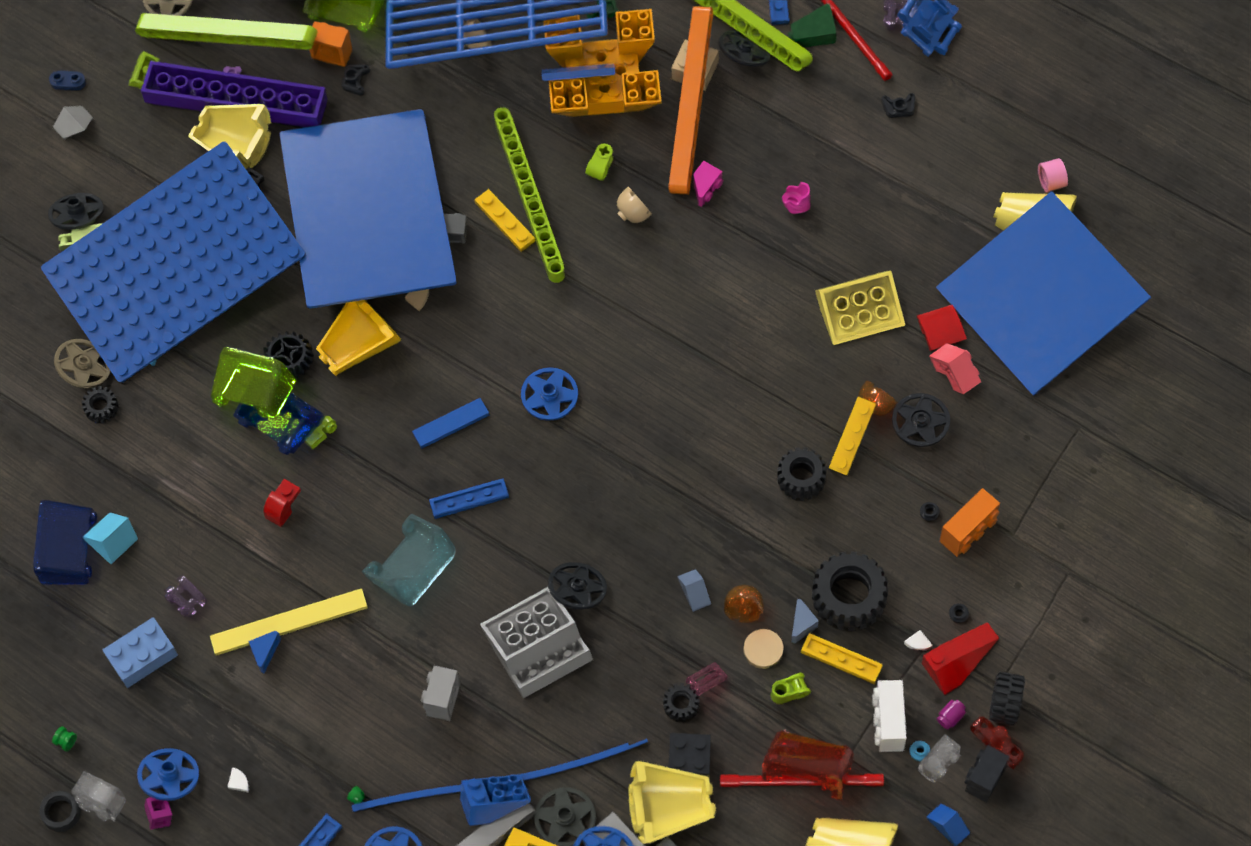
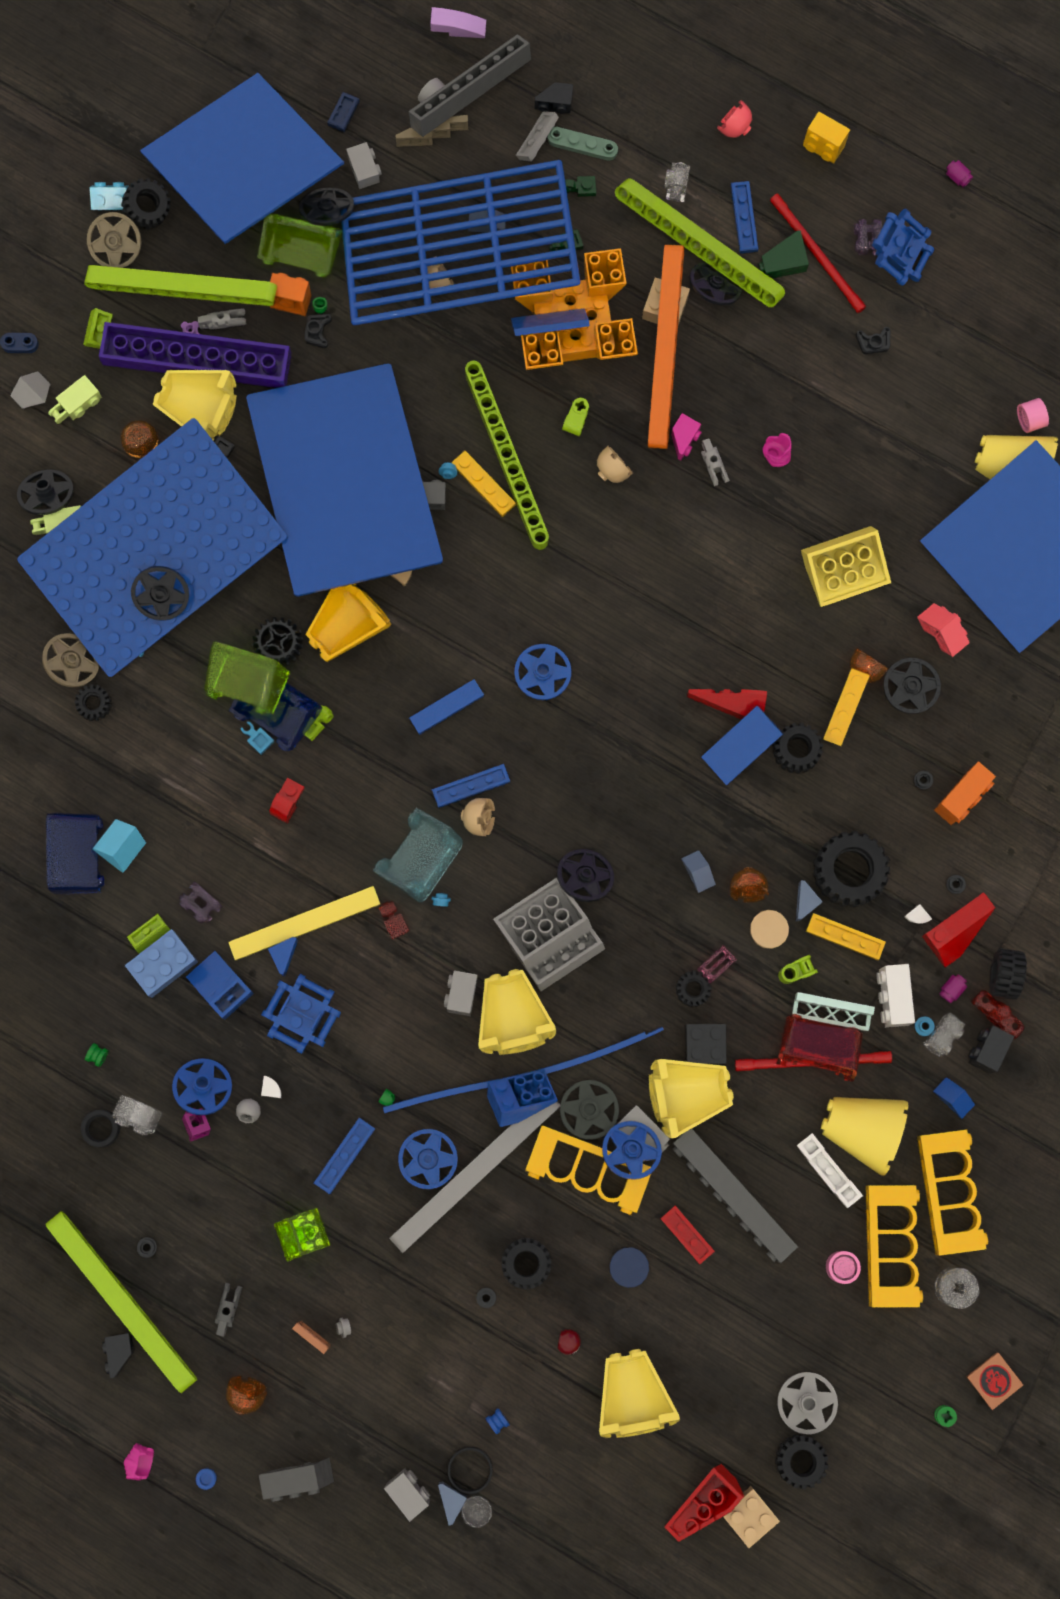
camera: 10 degrees left, 15 degrees up
red slope [917,304,967,351] -> none
none -> yellowish green brick [48,375,102,424]
none -> clear orange cylinder [121,420,159,459]
none -> lime slope [127,914,170,954]
none -> black wheel [131,566,189,620]
none -> blue slope [186,951,254,1020]
none -> light grey hinge [198,308,246,329]
none -> light grey piece [236,1098,261,1123]
none -> dark azure plate [241,722,275,755]
none -> blue brick [261,974,341,1054]
none -> green hinge [313,297,327,314]
none -> clear red plate [379,901,409,940]
none -> dark azure plate [431,893,451,906]
none -> dark azure plate [439,463,458,479]
none -> tan cylinder [461,798,495,836]
none -> light yellow cone [478,969,556,1055]
none -> red wedge [687,689,767,720]
none -> light grey hinge [701,438,730,486]
none -> blue tile [702,706,783,785]
none -> light aqua fence [791,992,875,1031]

